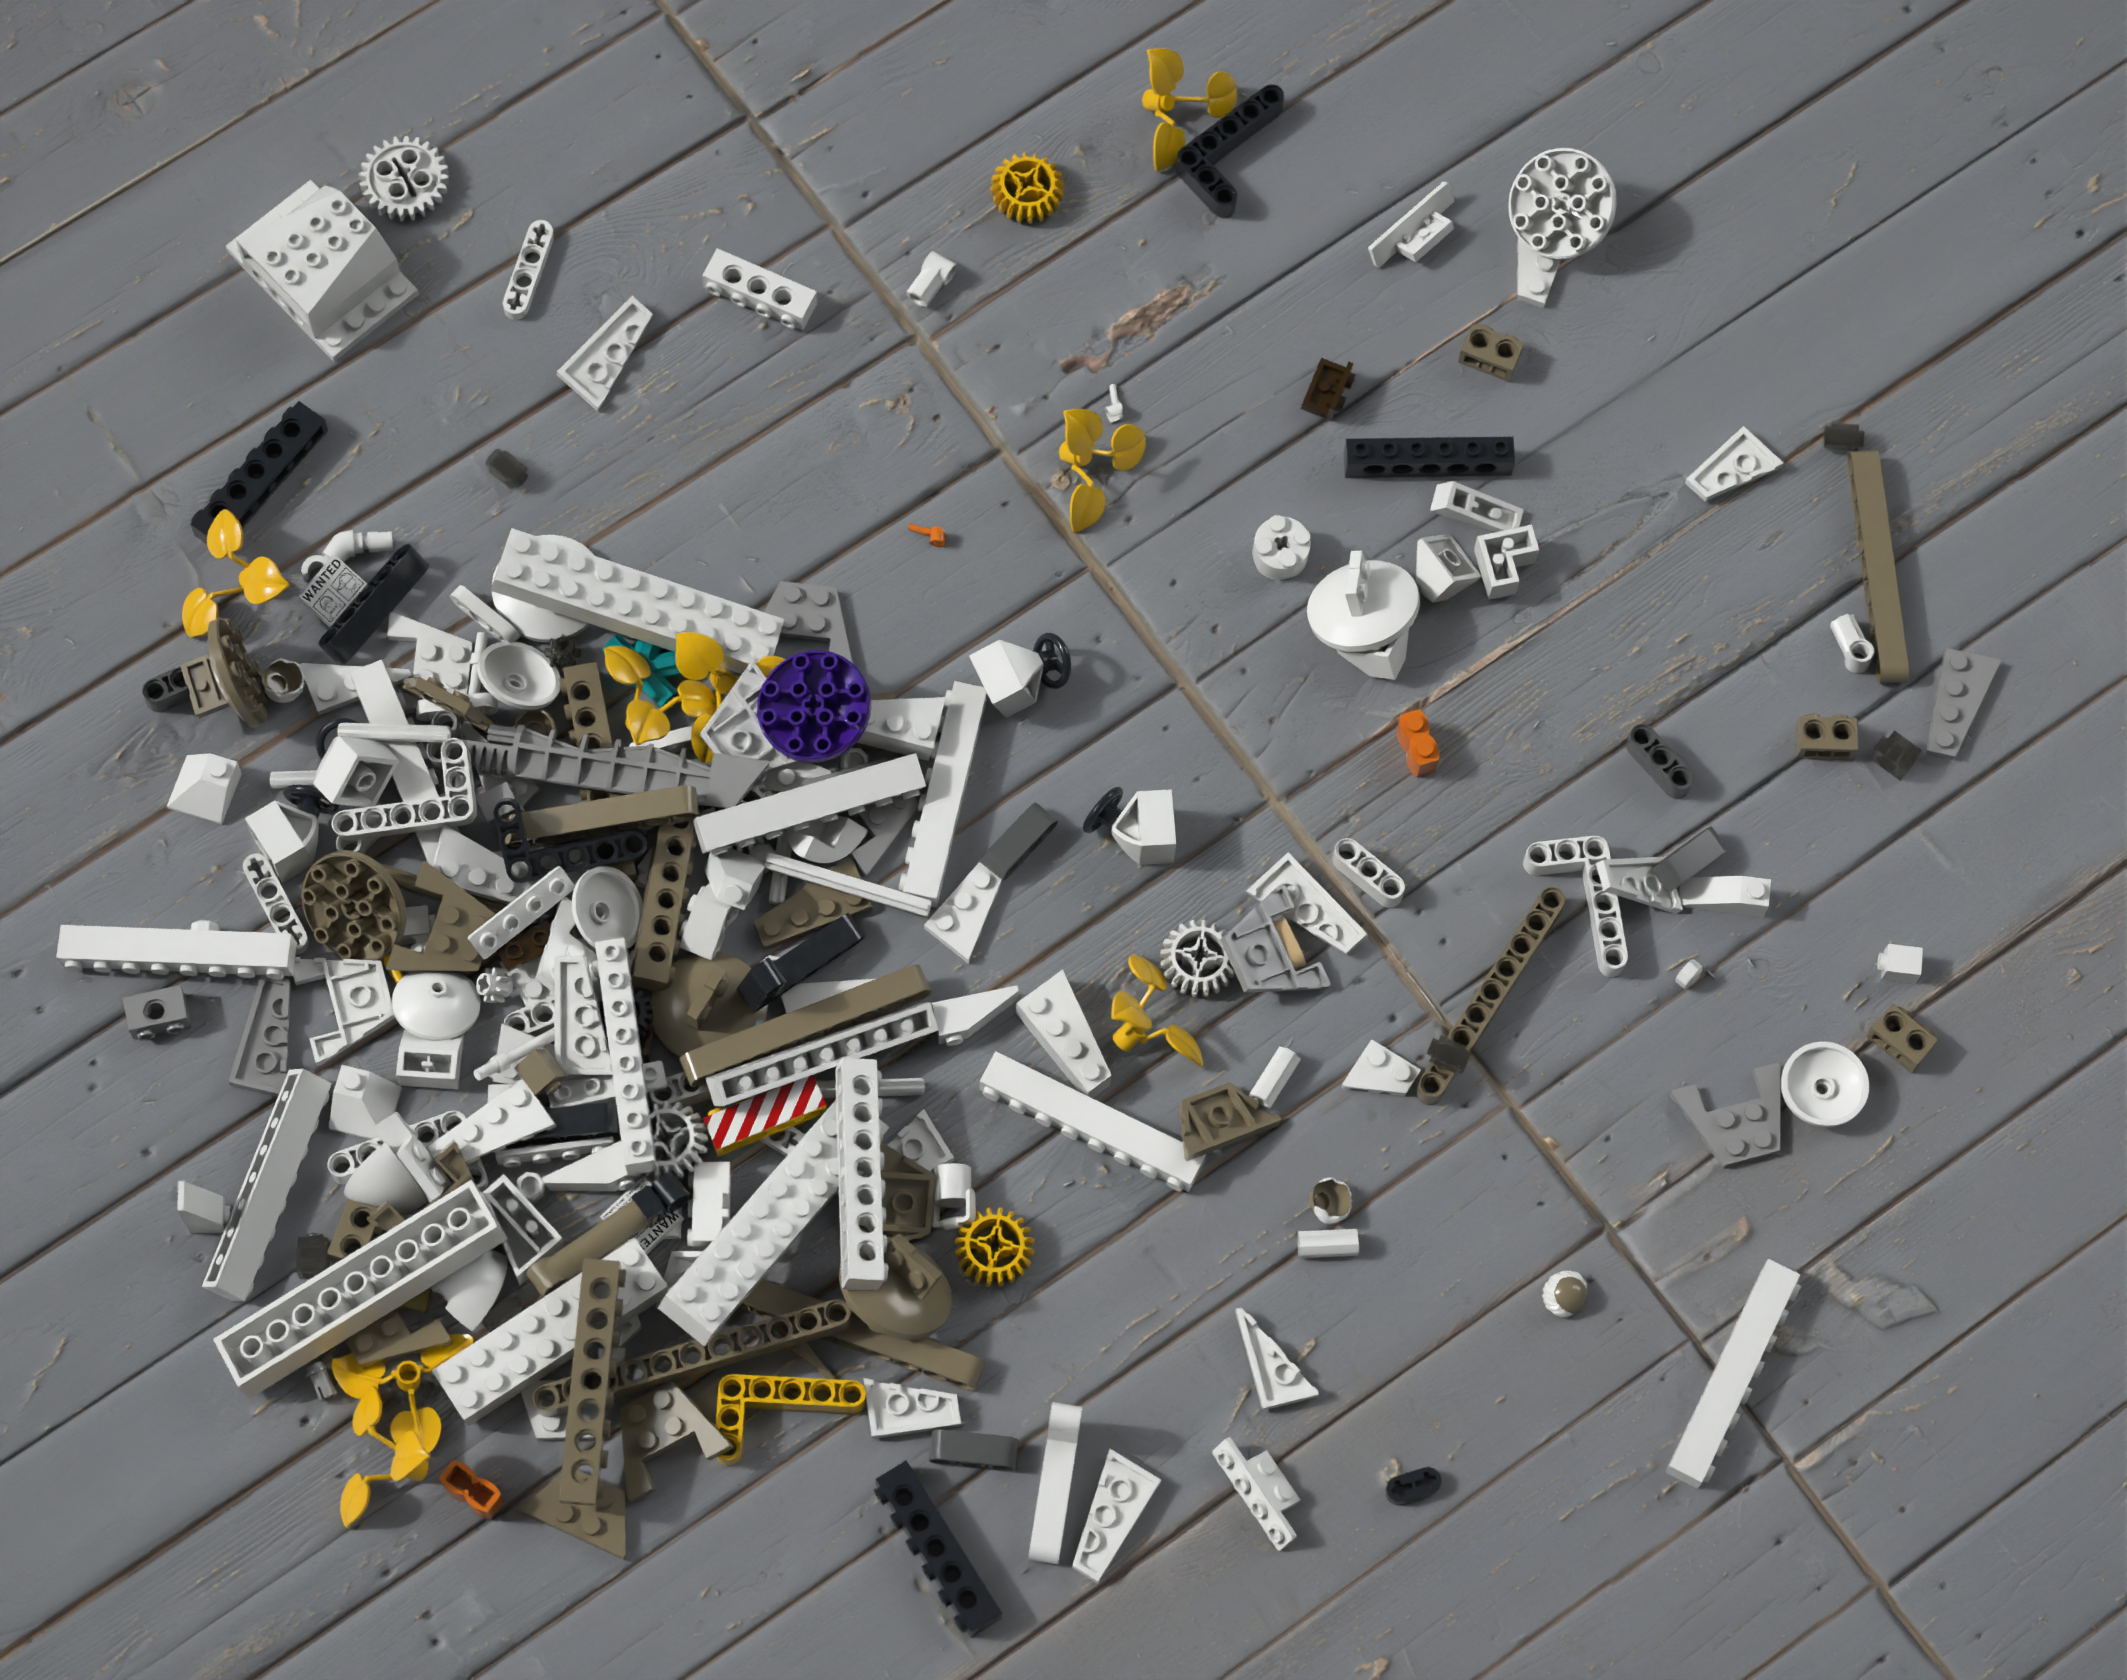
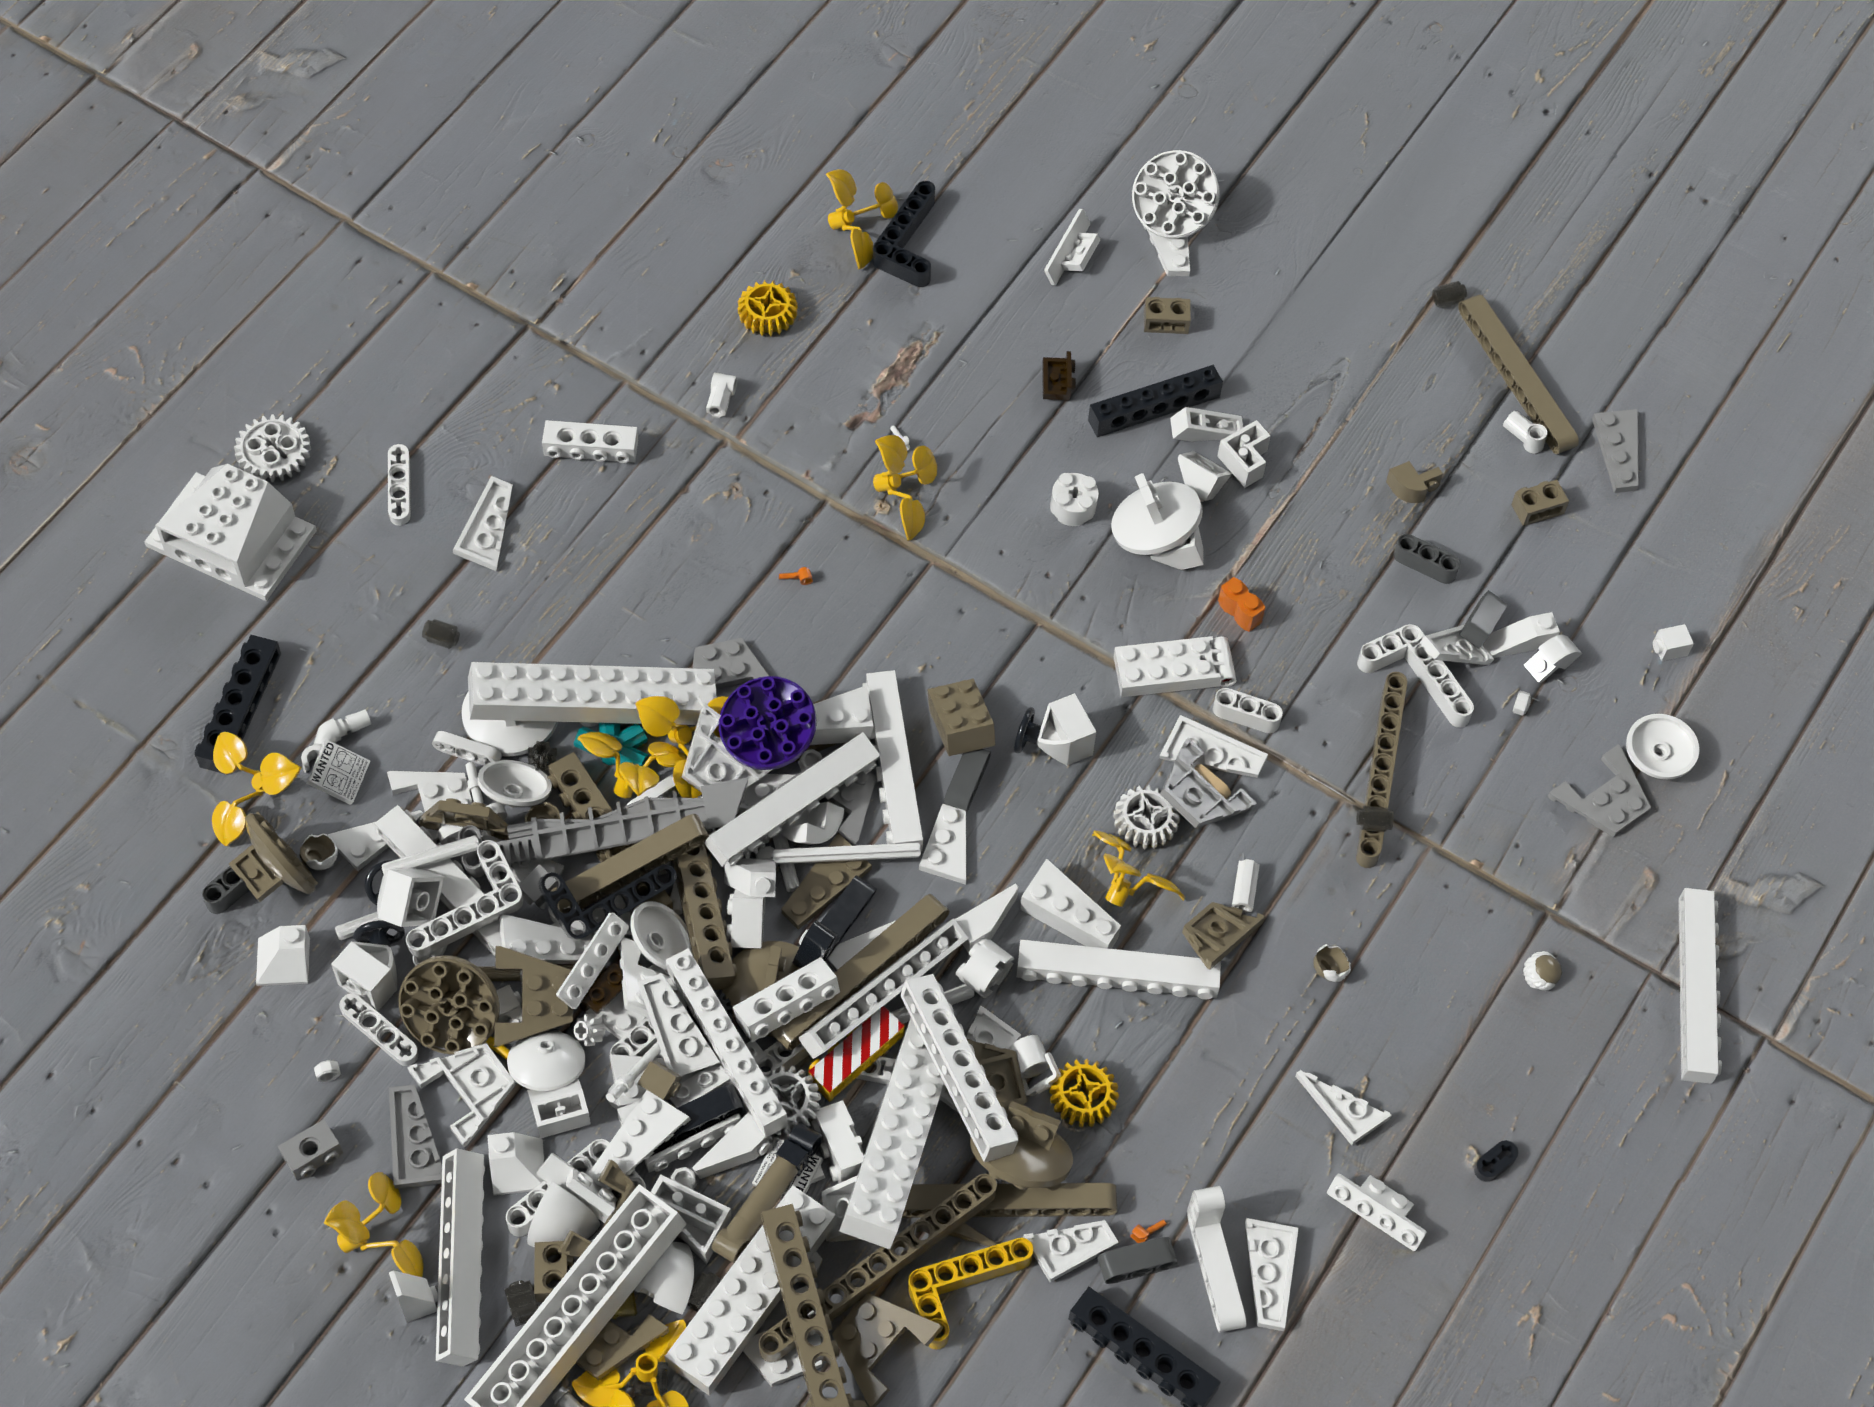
camera: 20 degrees left, 10 degrees down
white brick [56,925,297,979] -> none
black beam [318,544,429,665] -> none
white piece [969,633,1071,718] -> none
white axle [1297,1229,1359,1258] -> none
white wing [1341,1039,1421,1096] -> none
white wing [1685,426,1784,502] -> none
dark tan brick [1866,1003,1938,1073] -> none
clear smoke brick [1873,730,1922,781] -> none
none -> yellow plant [324,1172,424,1277]
none -> white brick [733,957,840,1042]
none -> dark tan brick [927,678,995,756]
none -> white brick [956,939,1014,998]
none -> white hinge [1114,636,1237,697]
none -> orange hand [1130,1220,1166,1243]
none -> dark tan brick [1386,461,1443,503]
none -> white brick [1524,635,1582,683]

